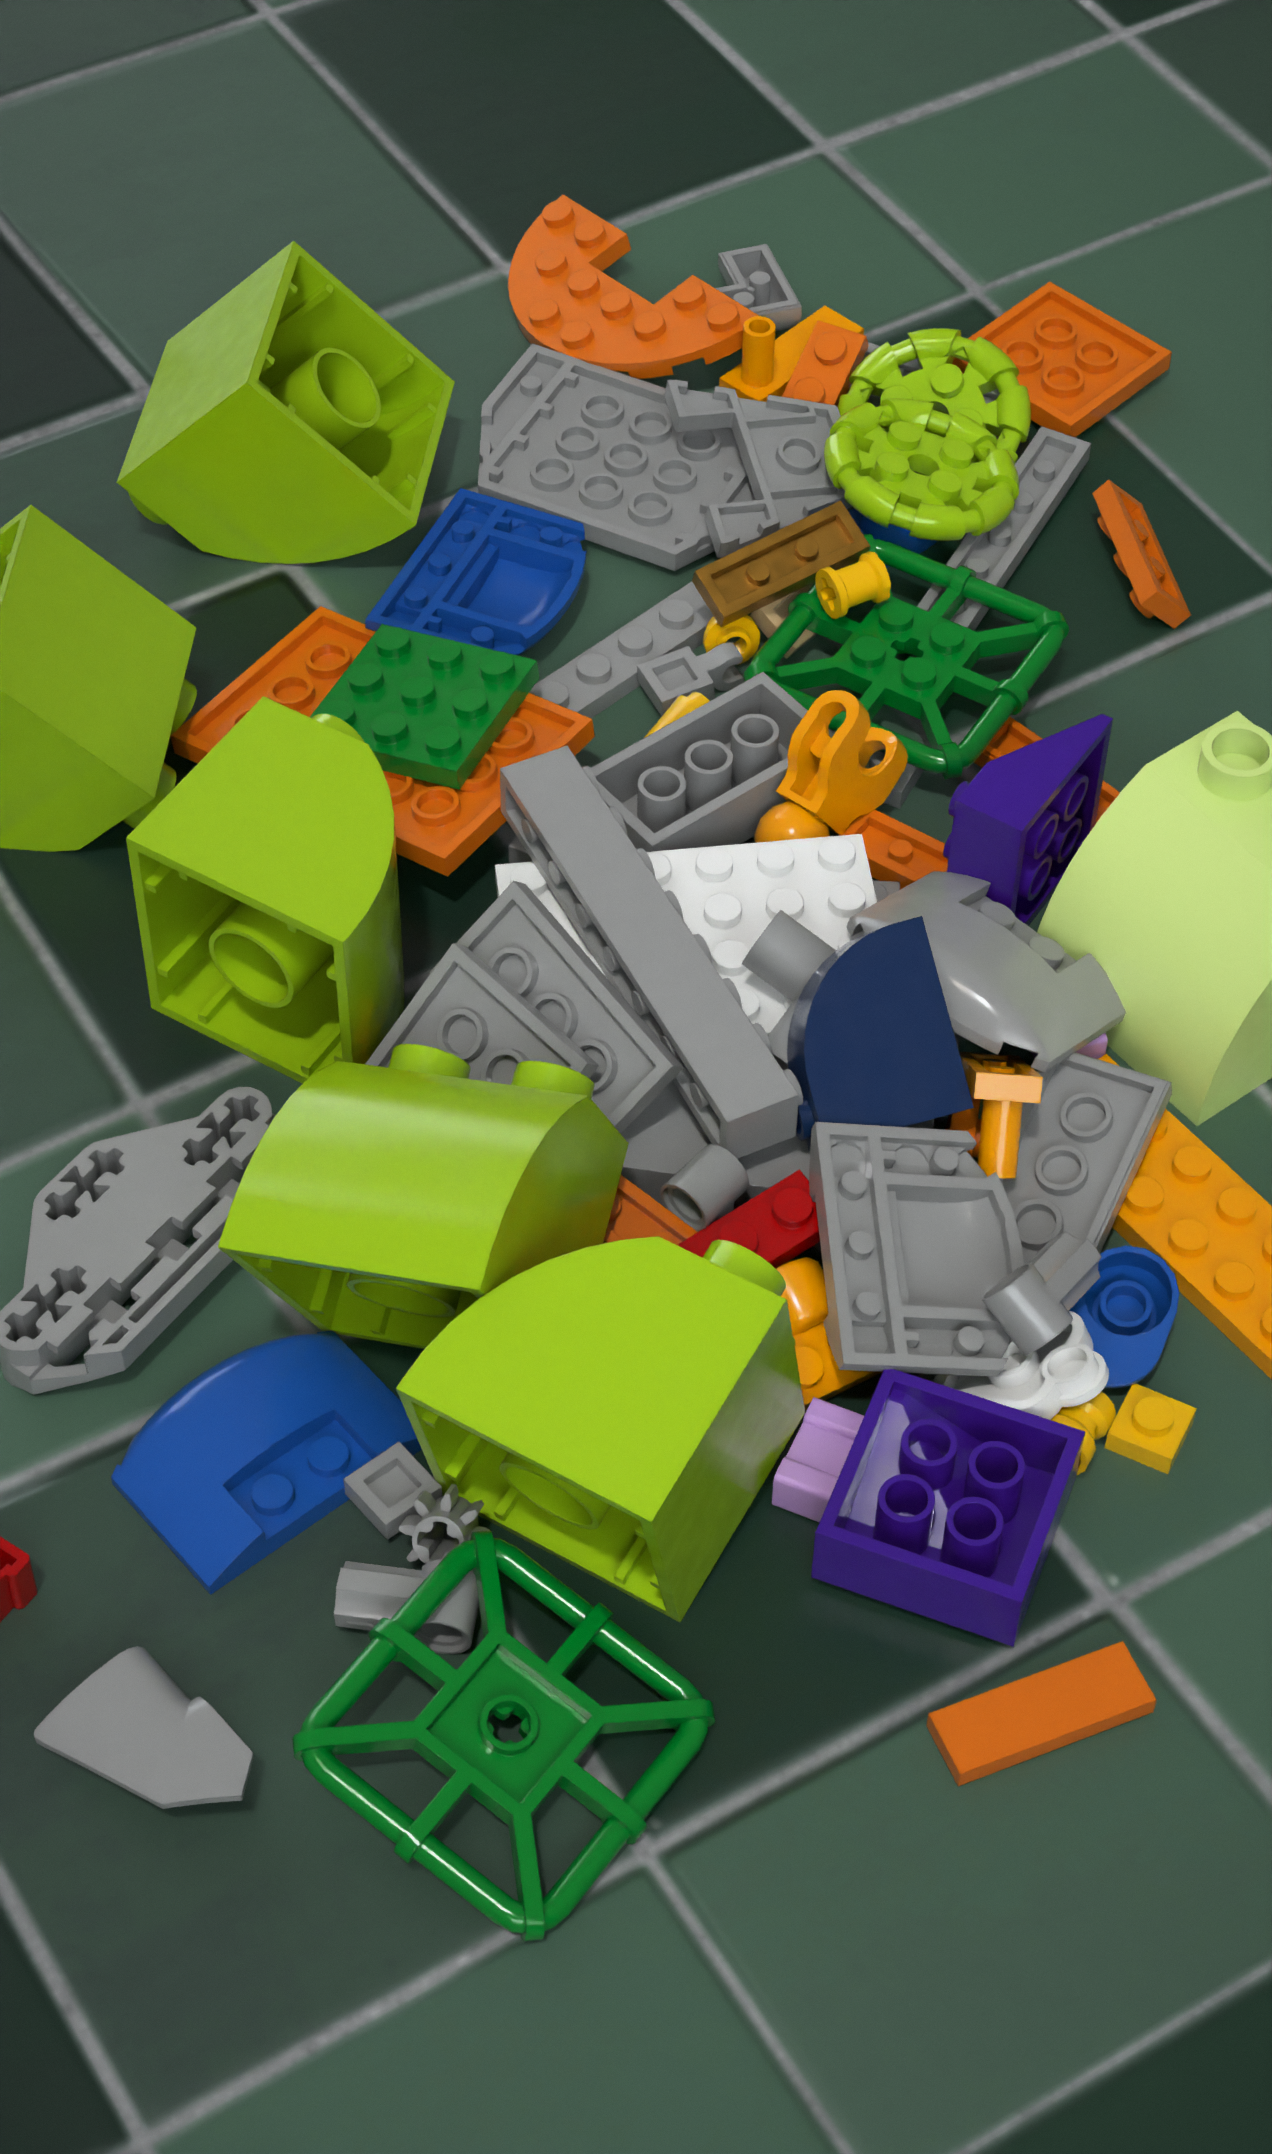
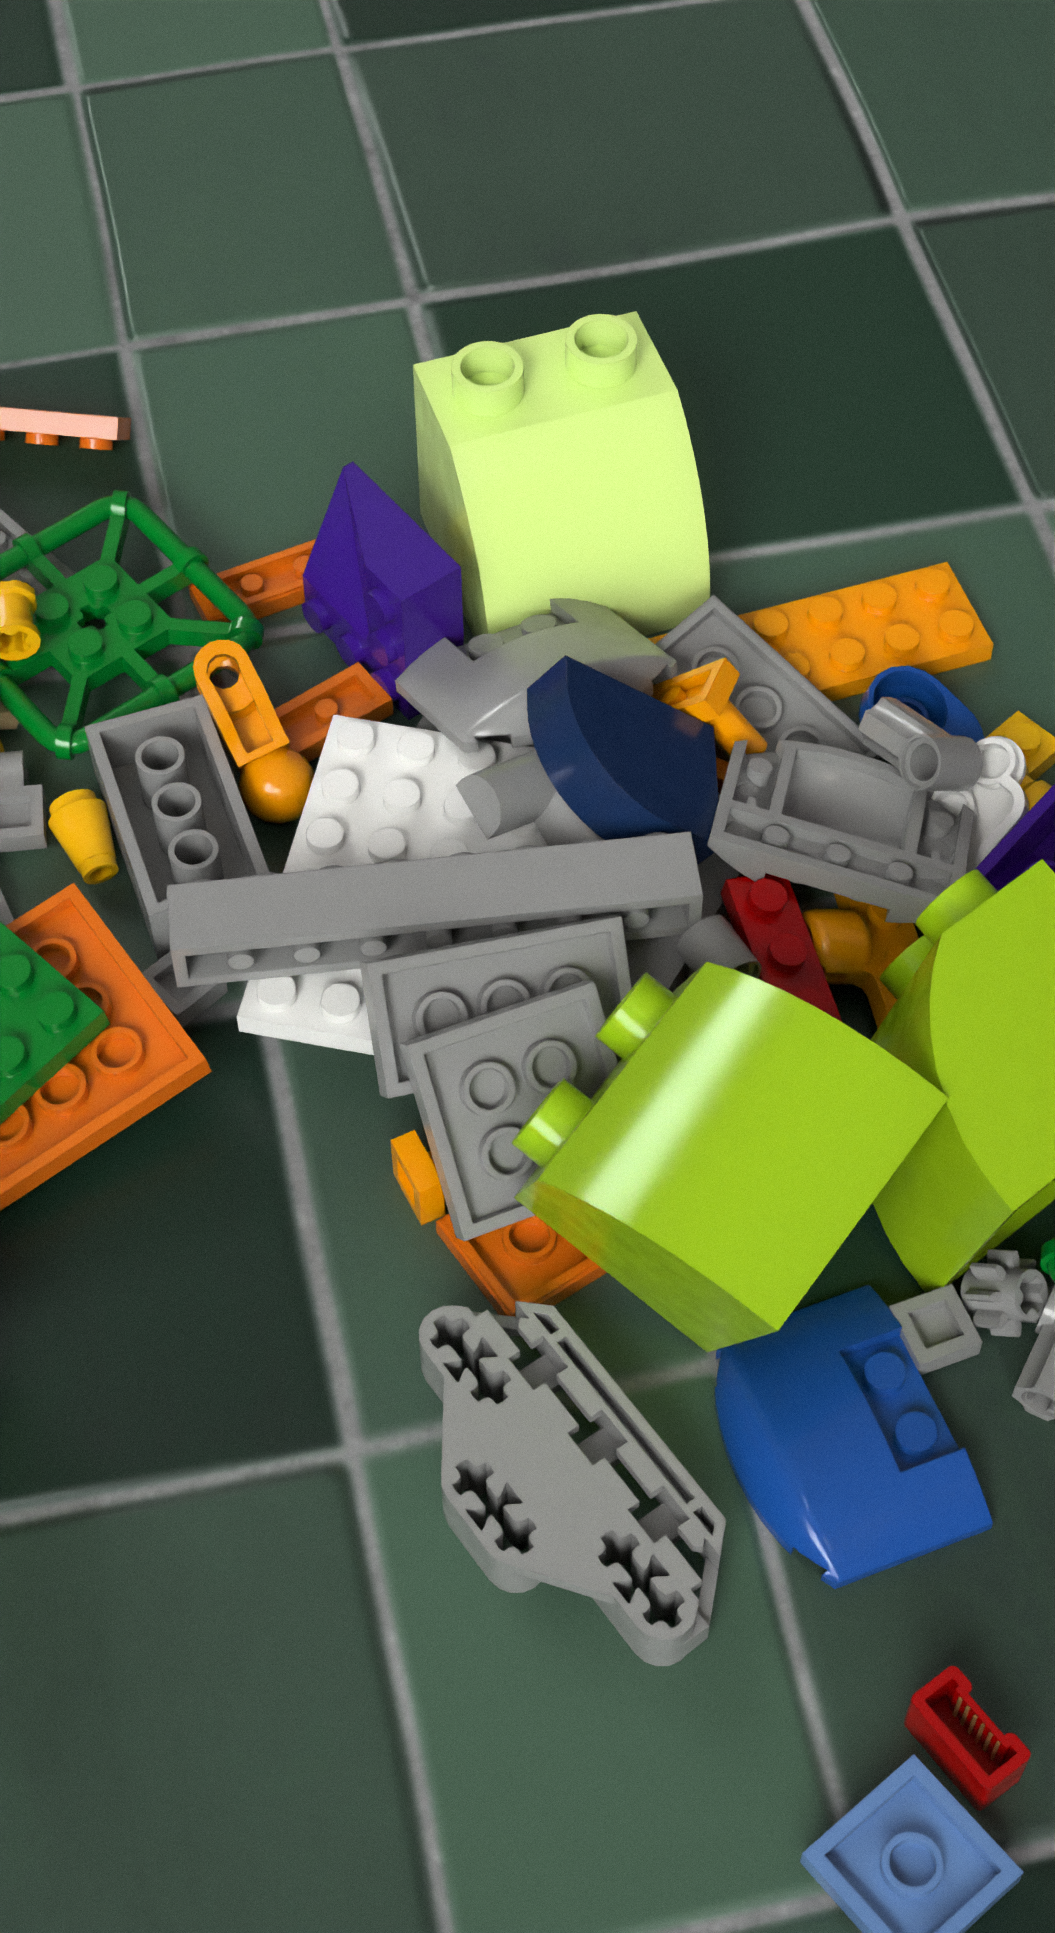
camera: 70 degrees left, 5 degrees up
lime brick [126,696,405,1084] -> none

